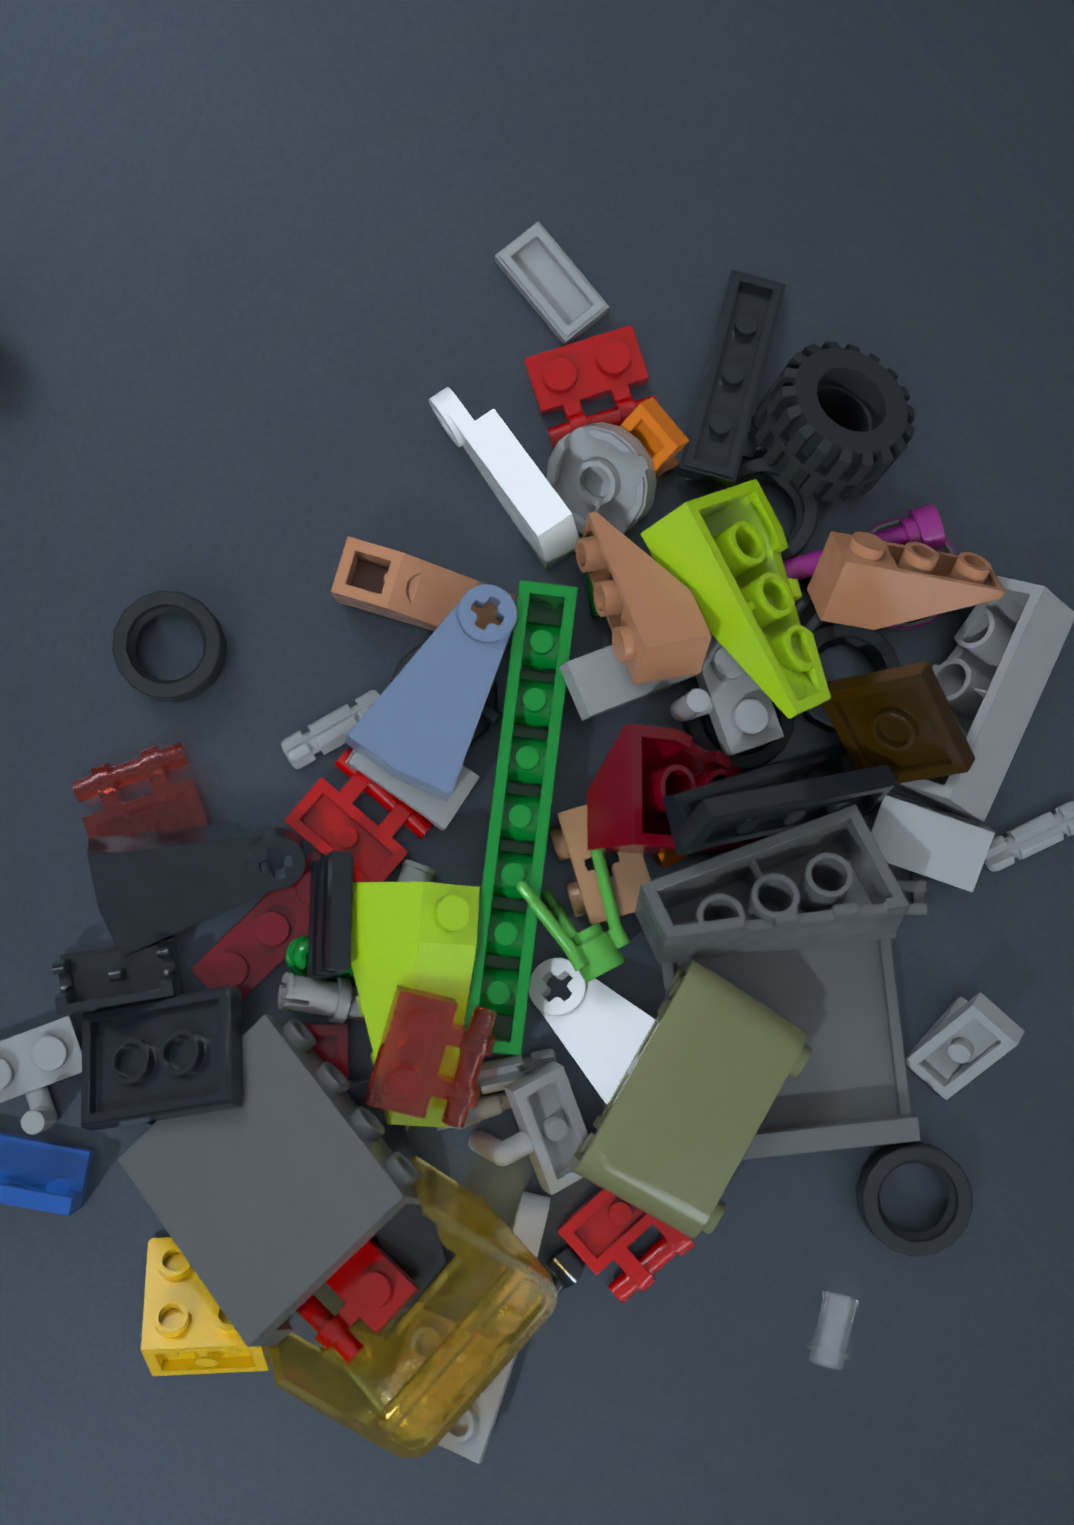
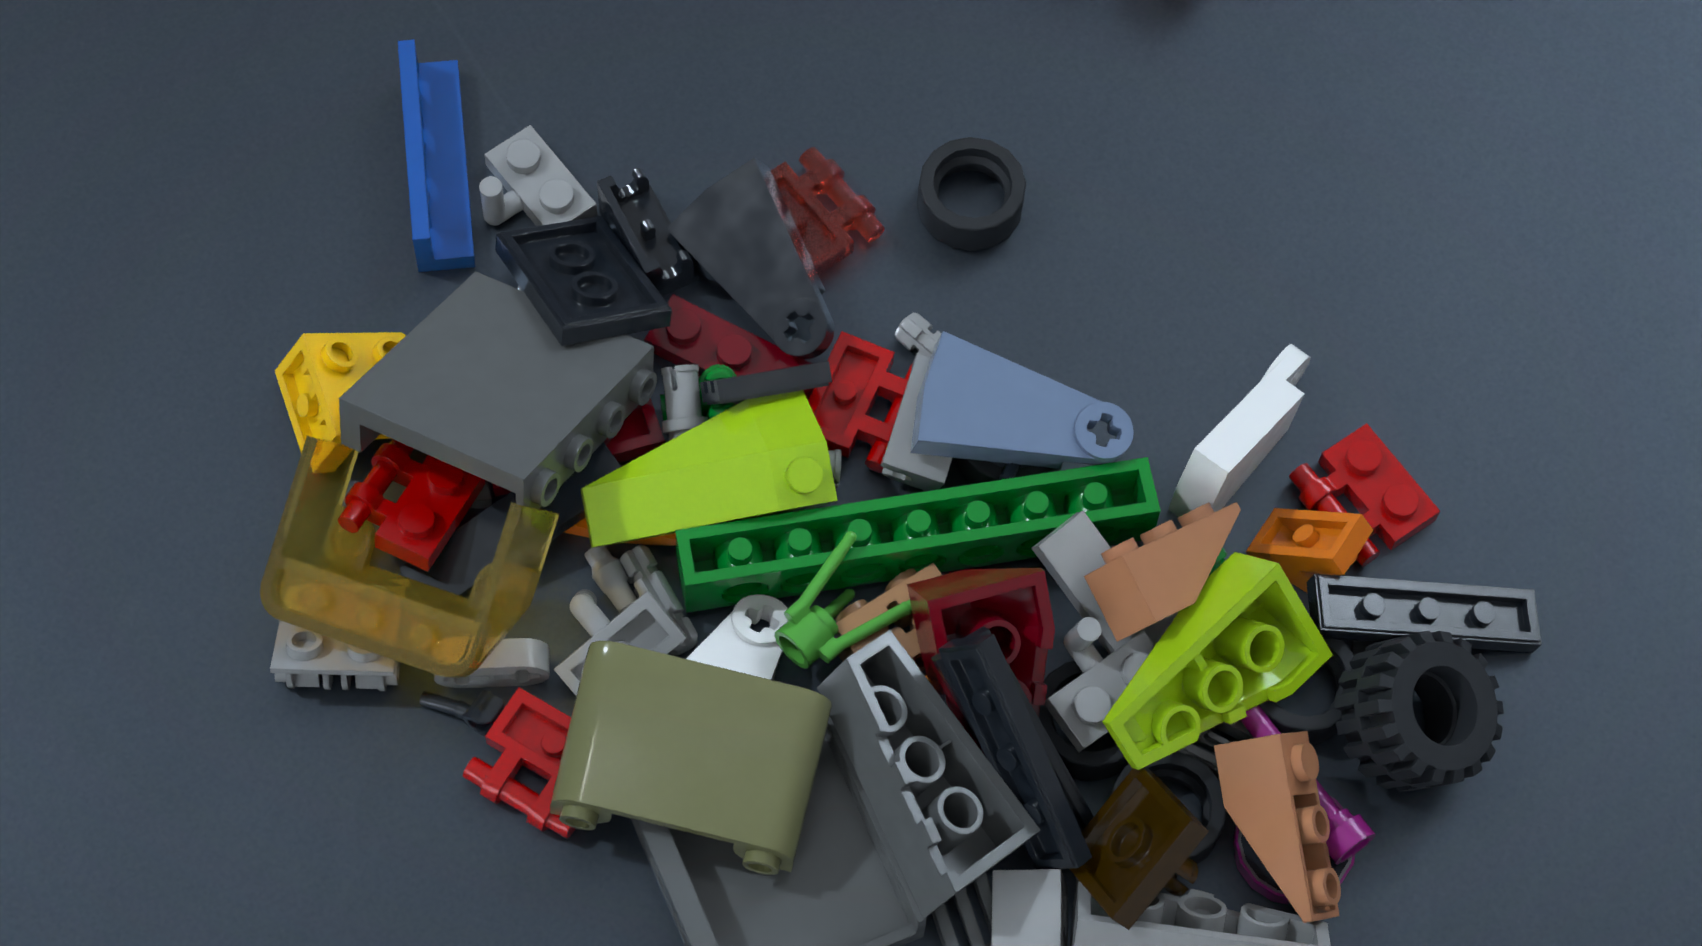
camera: 75 degrees right, 20 degrees down
nougat slope [331,536,516,631] -> none
clear red plate [365,985,497,1128] -> none
light grey tile [495,221,610,346] -> none
light grey tile [546,422,657,535] -> none

